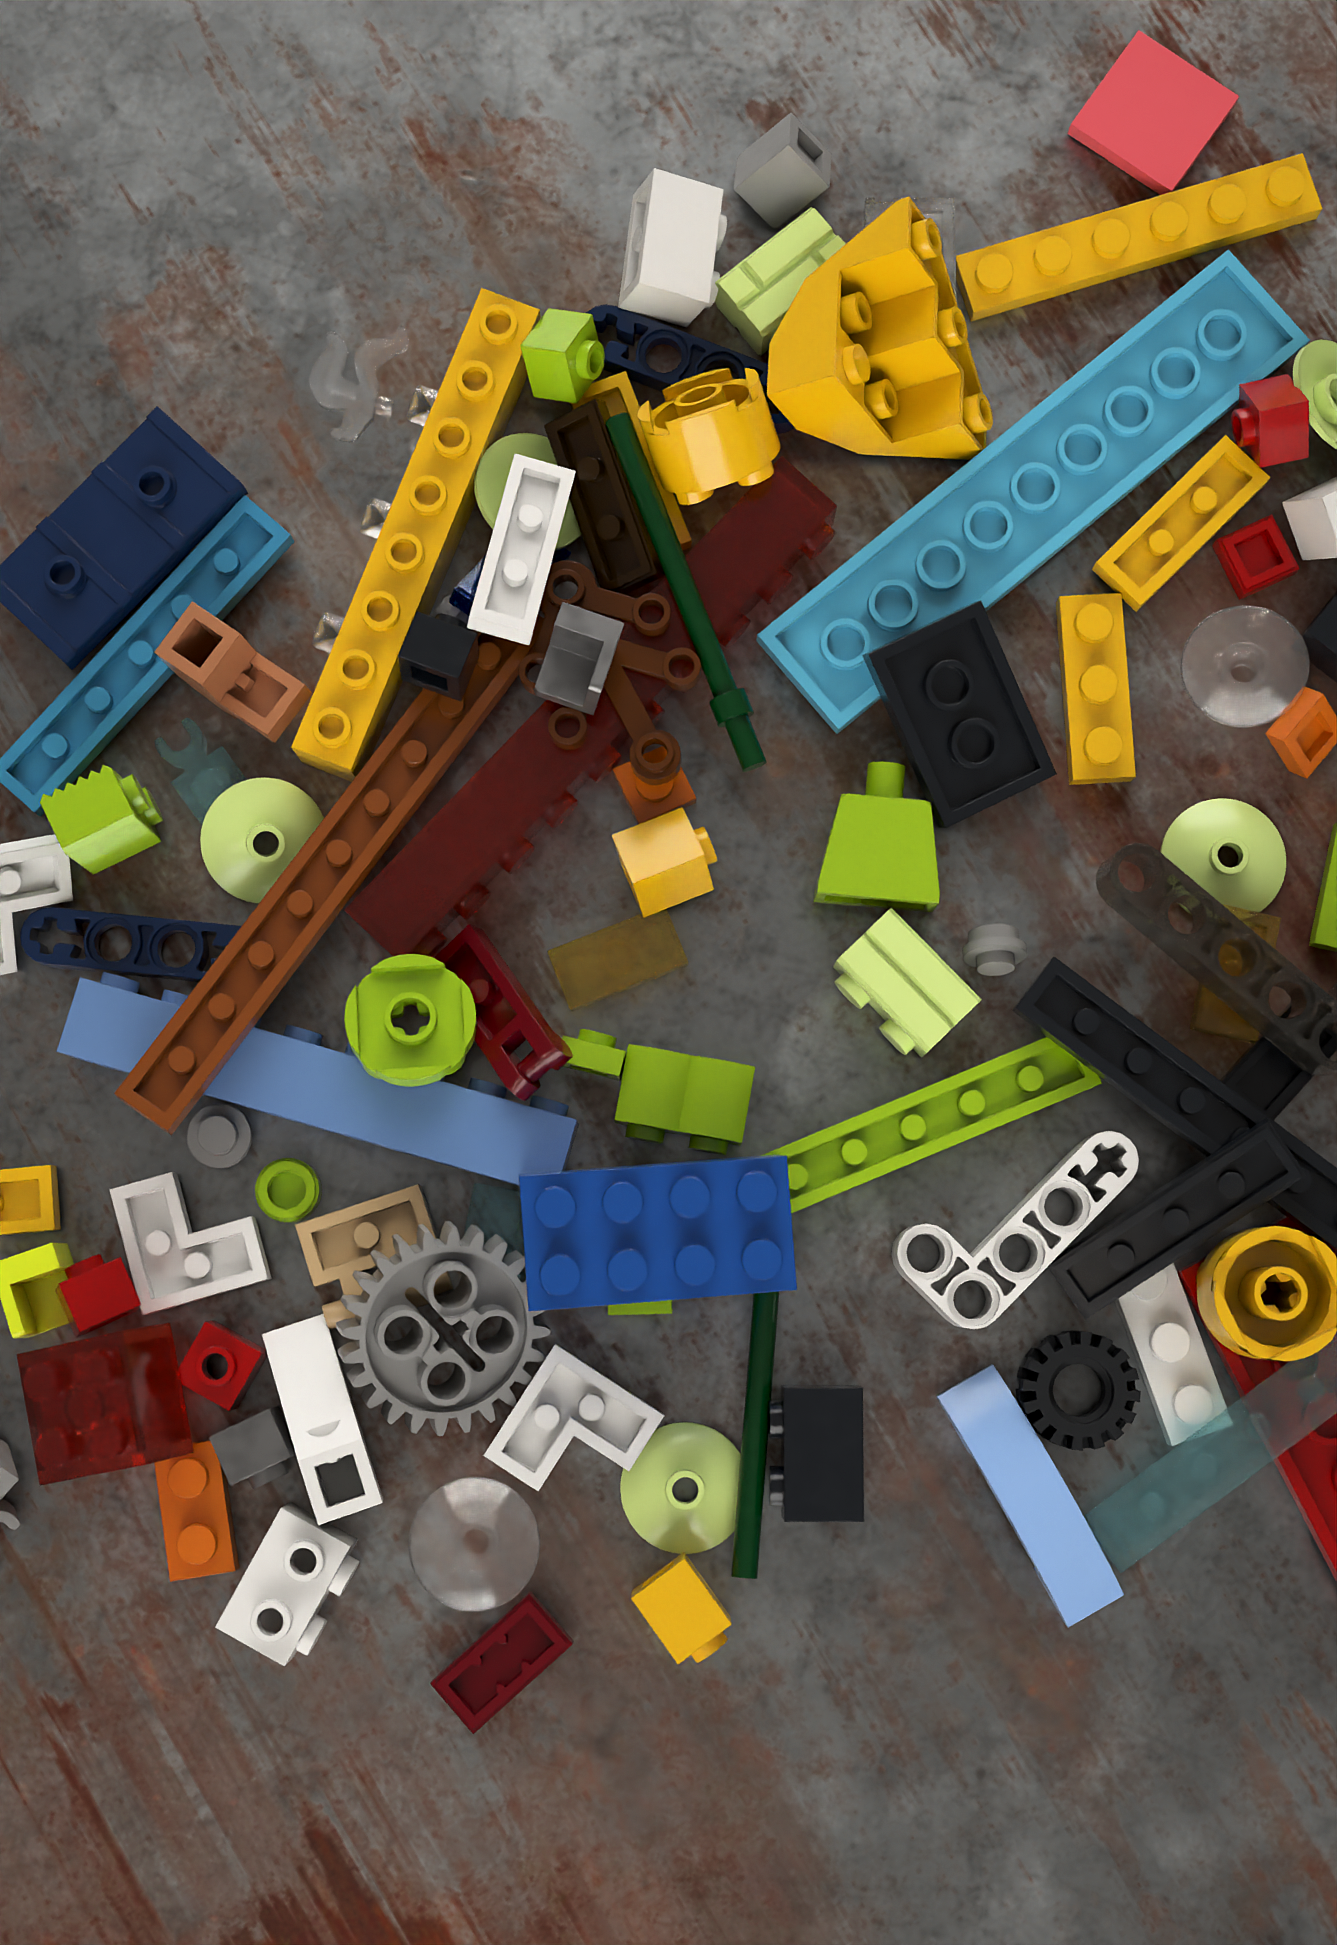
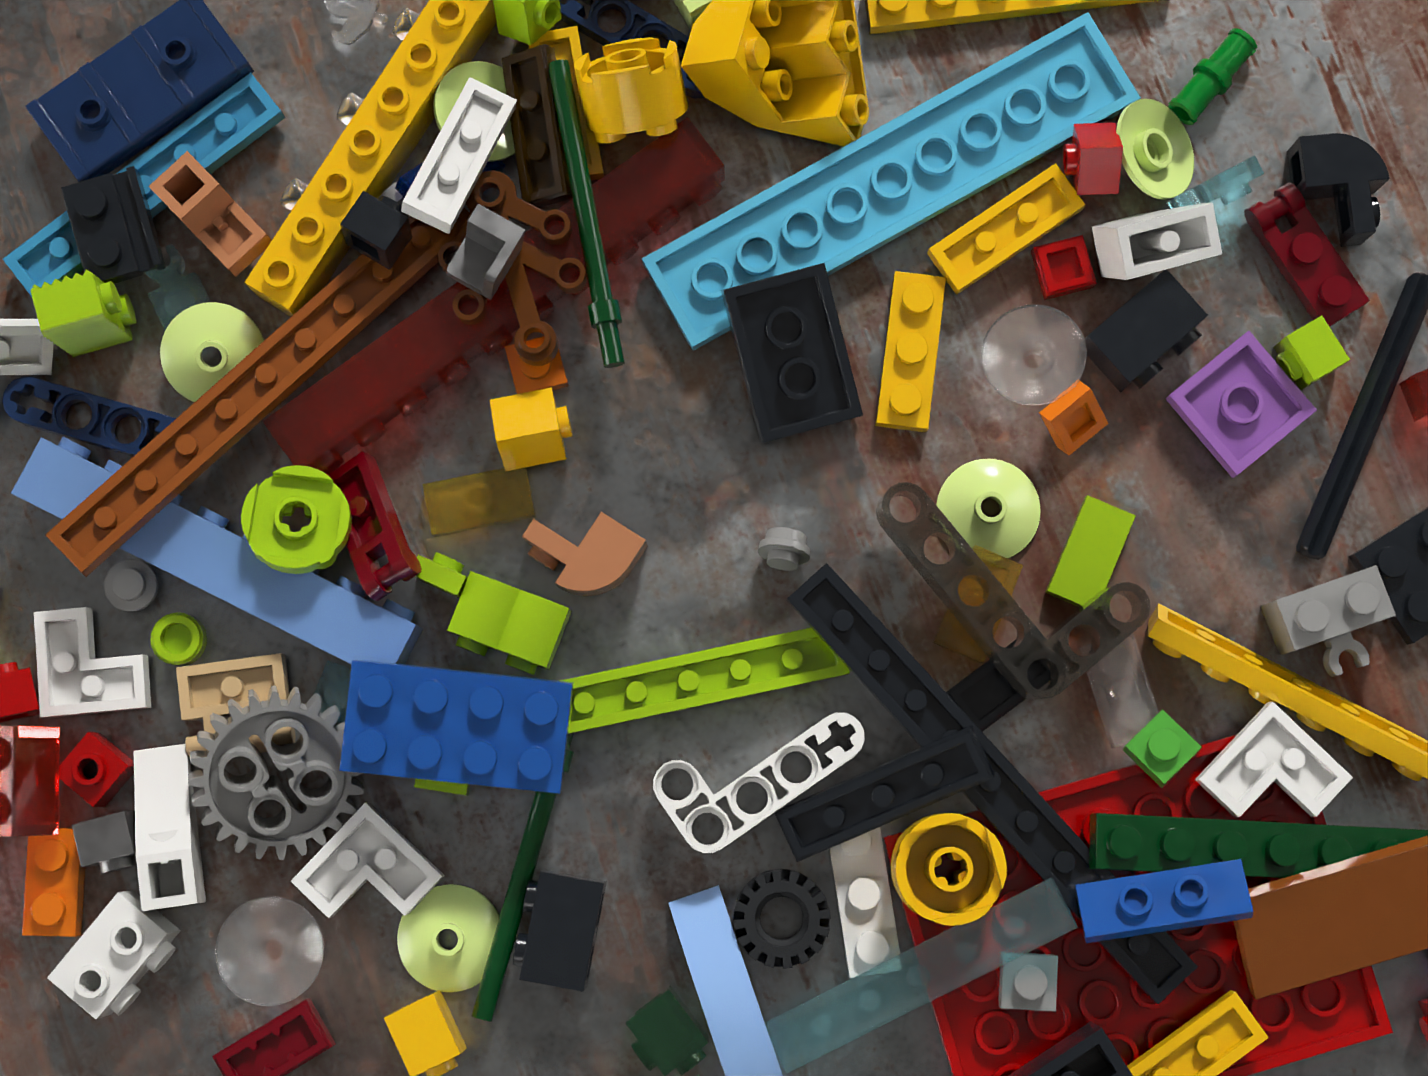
camera: 15 degrees right, 0 degrees up
lime torso [813,761,940,912] -> none
yellowish green brick [833,908,982,1058] -> none
none -> black plate [61,166,166,284]
none -> nougat brick [522,512,648,596]
none -> clear green brick [625,985,709,1076]

